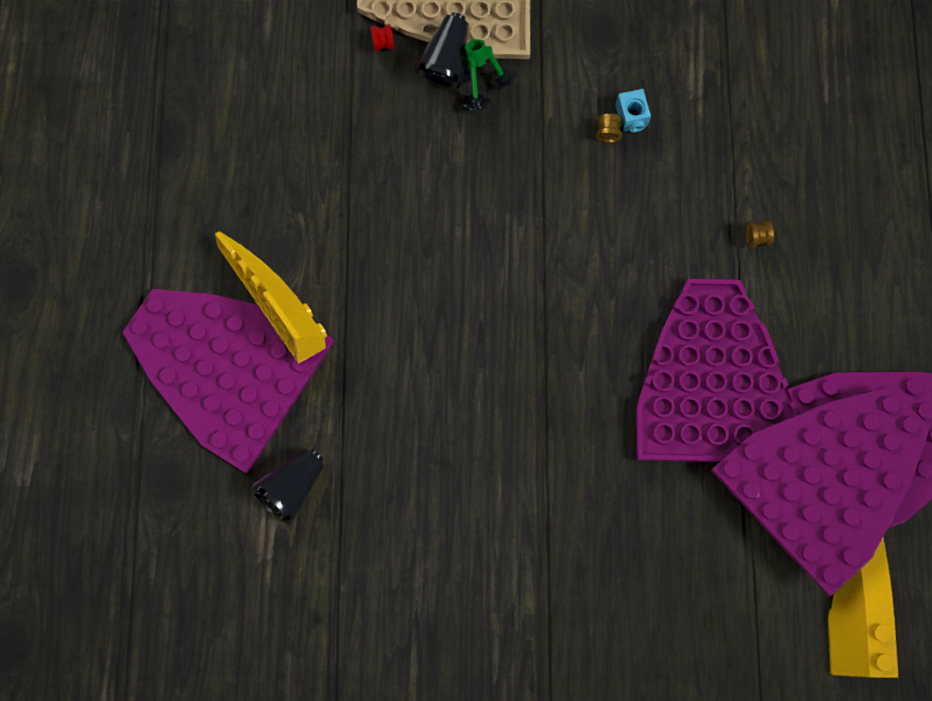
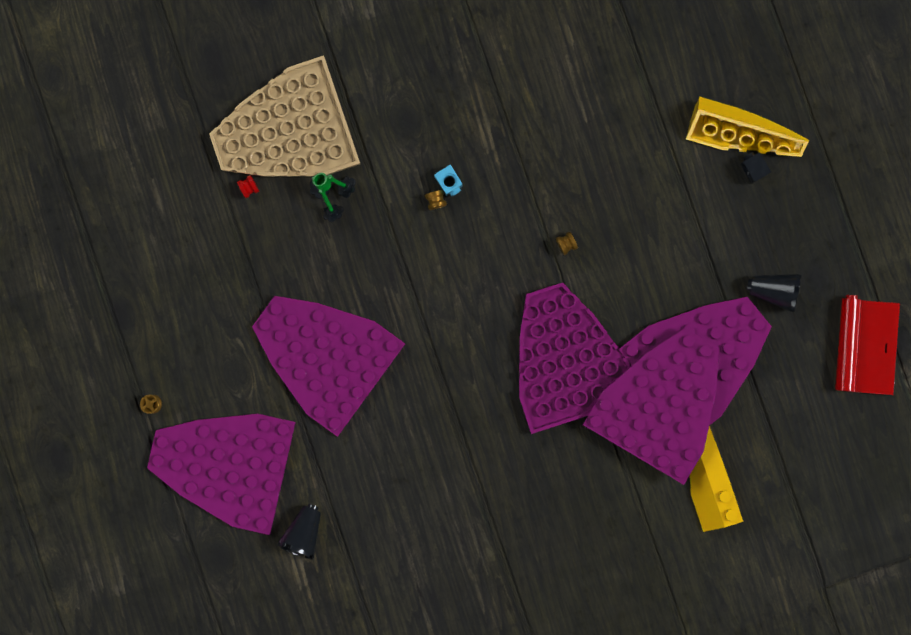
camera: 15 degrees left, 10 degrees up
yellow wedge [215,231,327,364] -> none
black cone [414,12,469,88] -> none
none -> pearl gold wheel [140,395,162,414]
none -> magenta wing [252,296,405,437]

